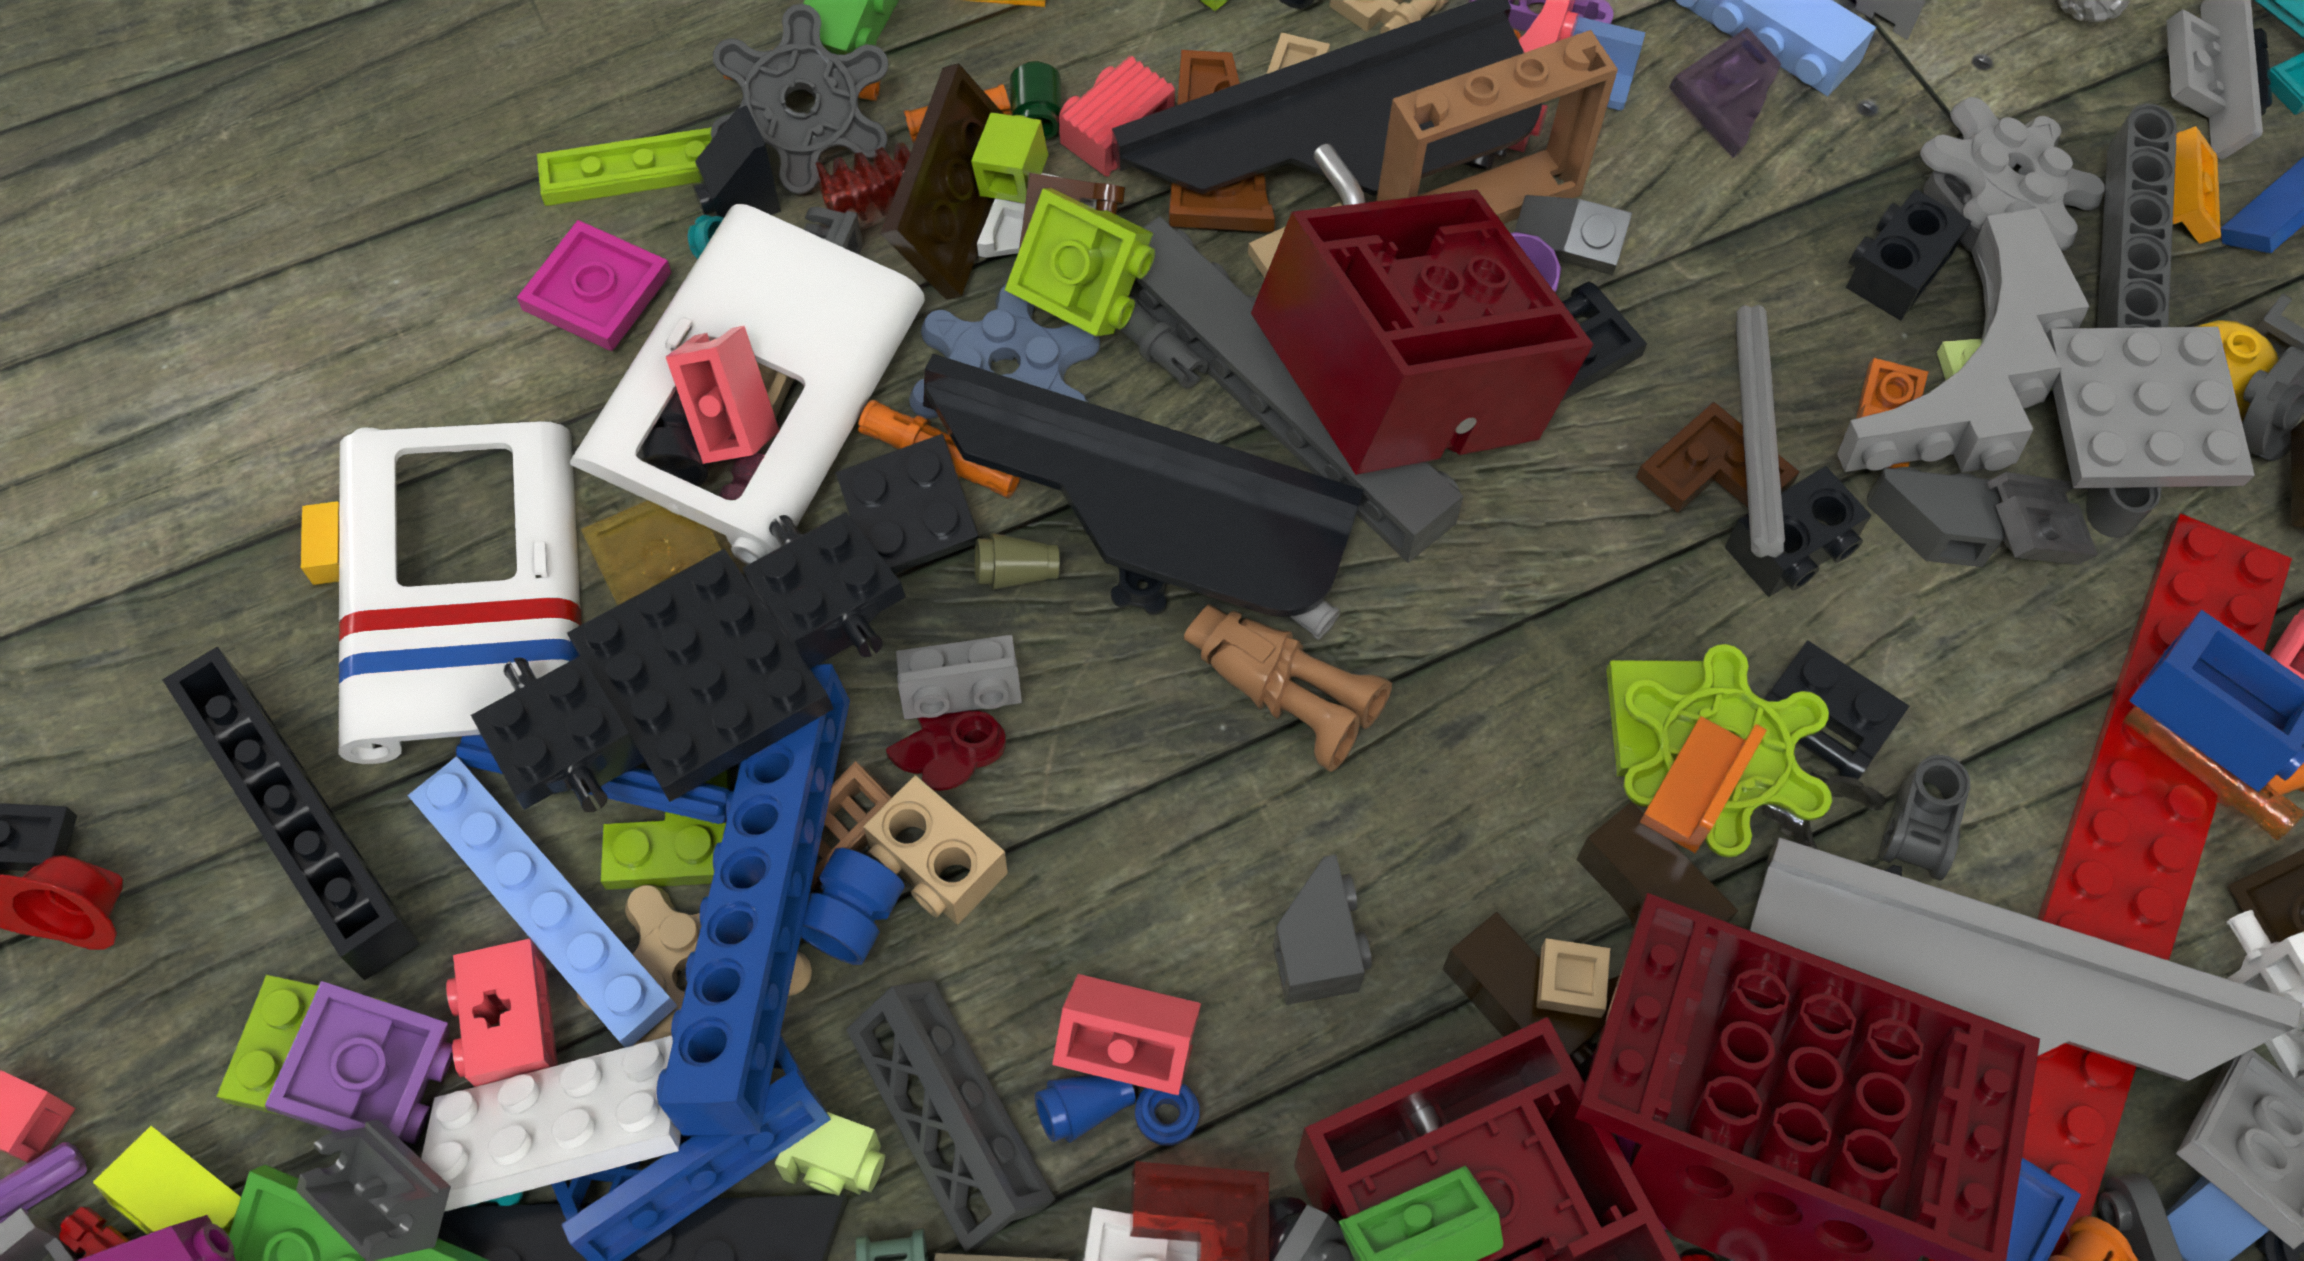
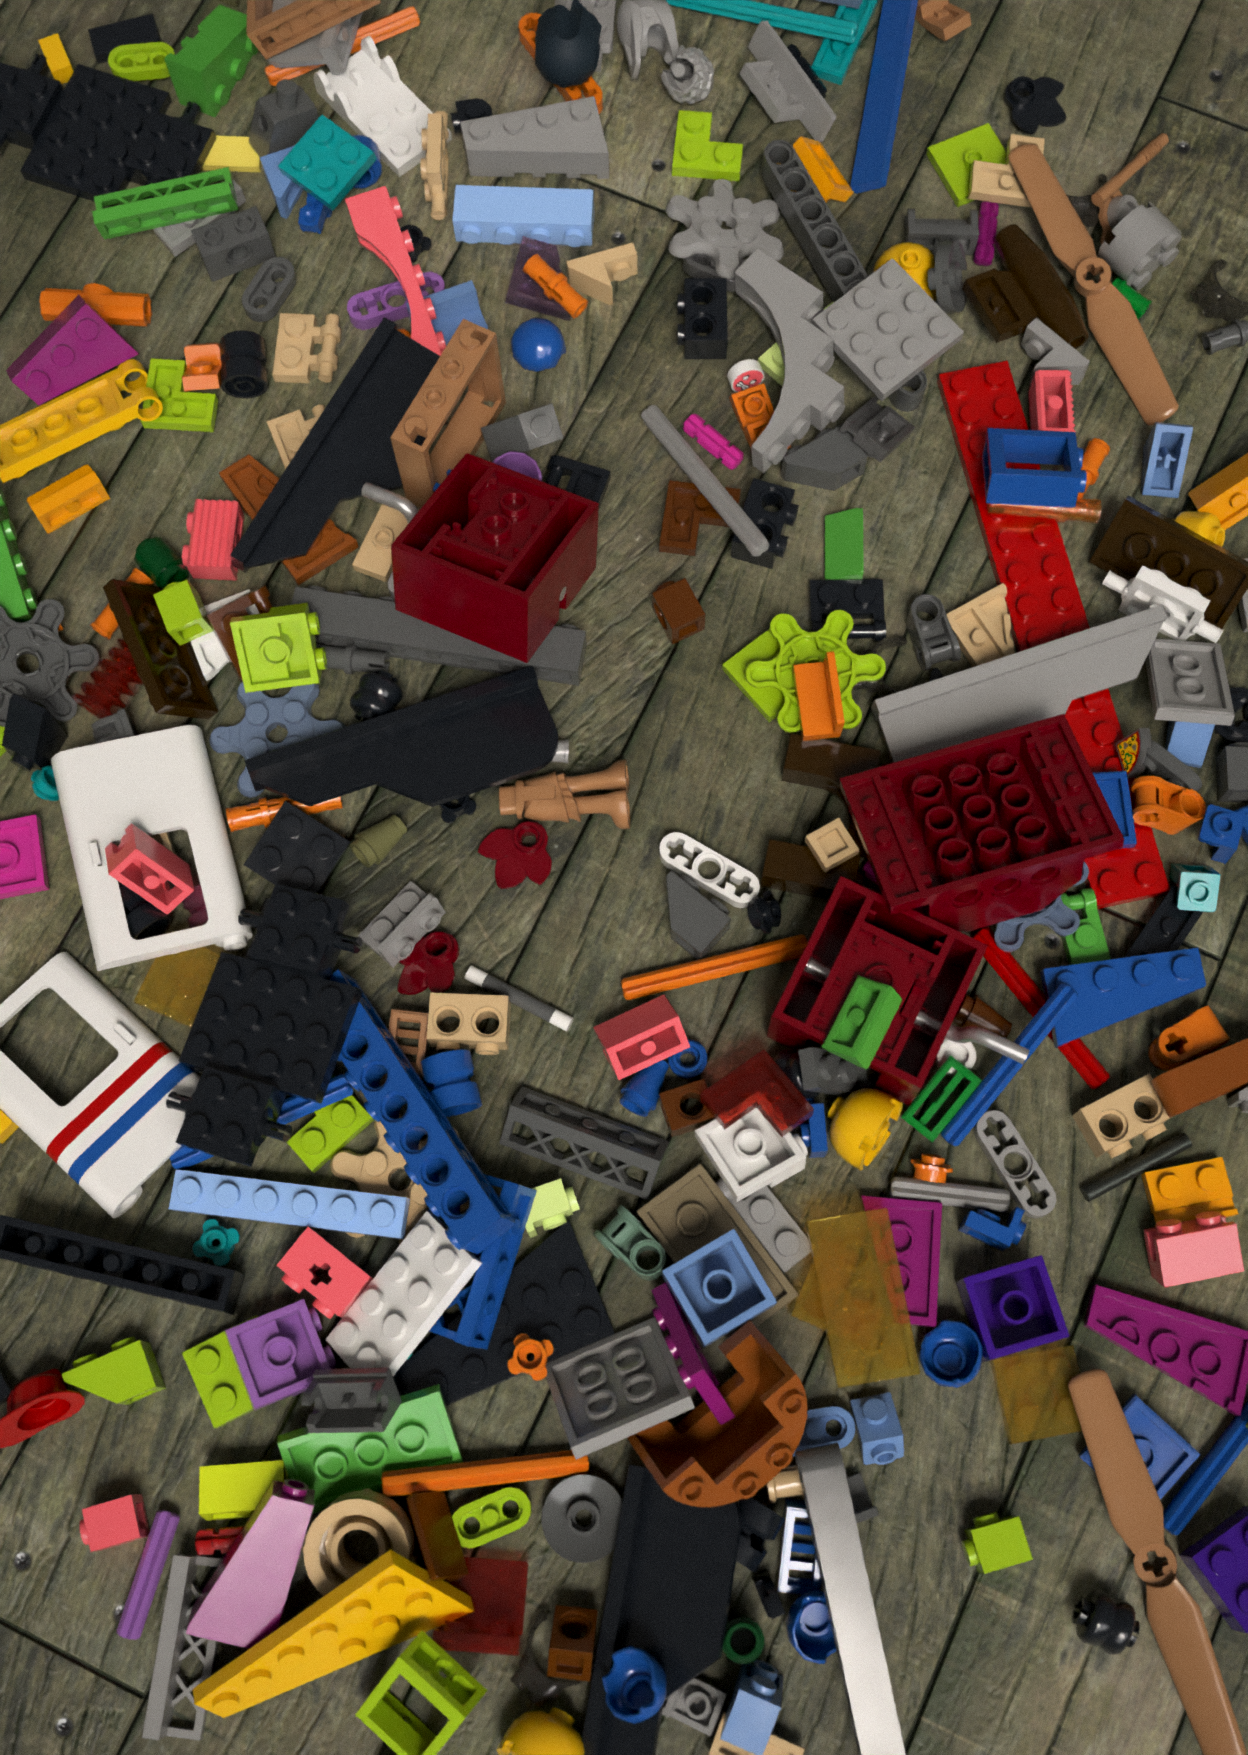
camera: 35 degrees left, 10 degrees up
none -> lime slope [62,1337,166,1405]
none -> teal plate [192,1219,240,1266]
none -> black piece [350,670,403,722]
none -> dark grey bar [465,965,574,1032]
none -> dark red plate [478,821,552,889]
none -> blue hair [511,317,566,372]
none -> orange pin [523,253,589,319]
none -> tan slope [566,242,638,305]
none -> orange axle [621,934,808,1000]
none -> reddish brown brick [652,578,705,644]
none -> white beam [659,832,760,908]
none -> reddish brown brick [659,1079,722,1138]
none -> lime plate [672,110,743,181]
none -> dark pink axle [683,413,744,470]
none -> tile [727,359,765,392]
none -> black plate [748,891,781,934]
none -> bright green slope [824,508,864,580]
none -> tan wing [946,583,1015,667]
none -> tile [1115,728,1152,779]

